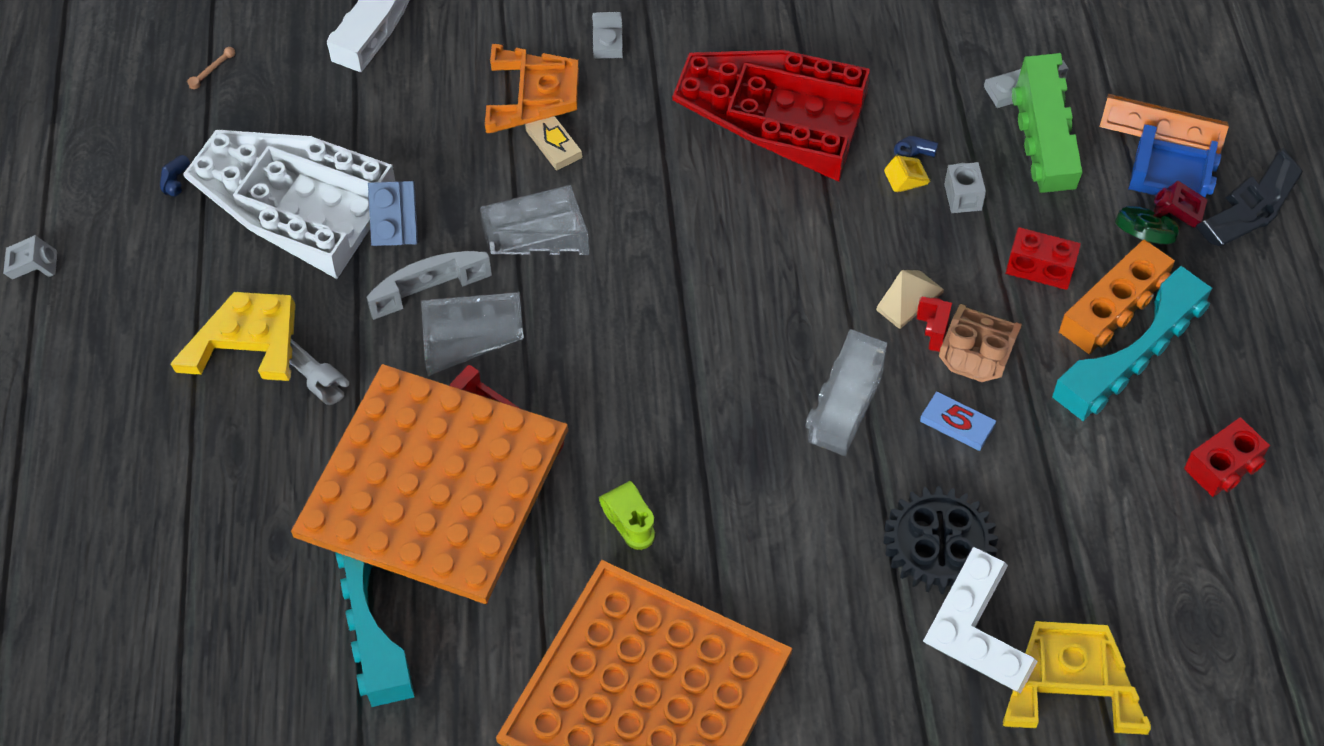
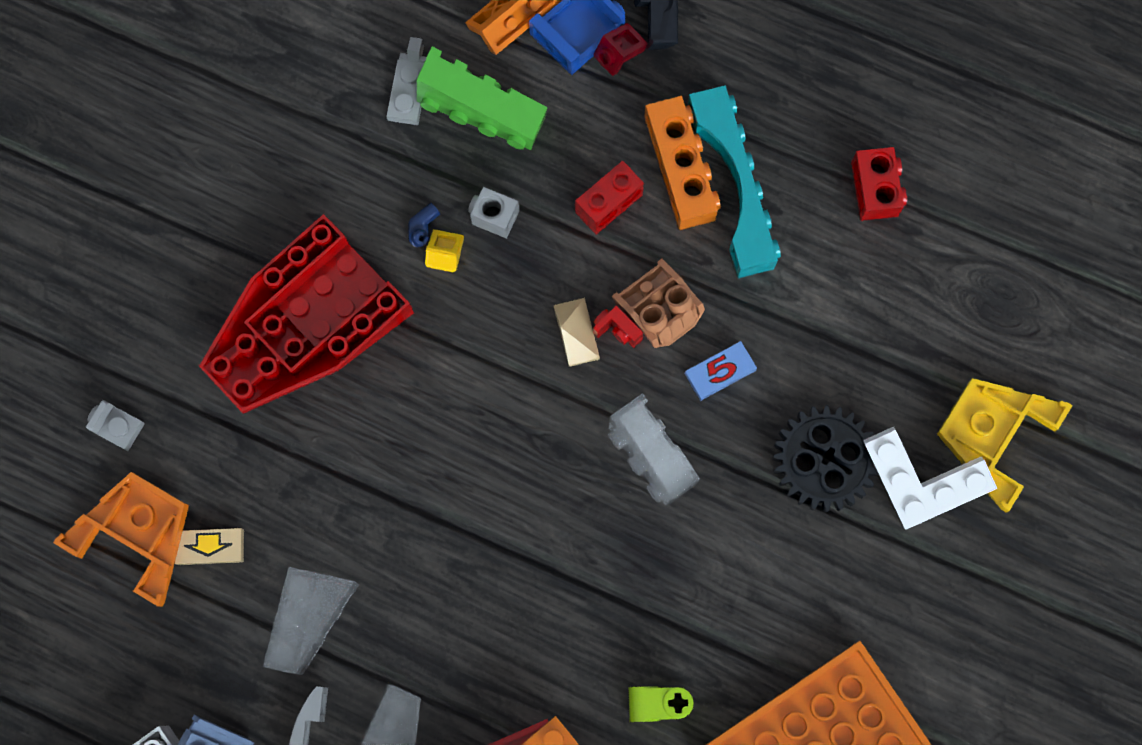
camera: 60 degrees left, 20 degrees up
dark green tile [1115,206,1180,244] -> none

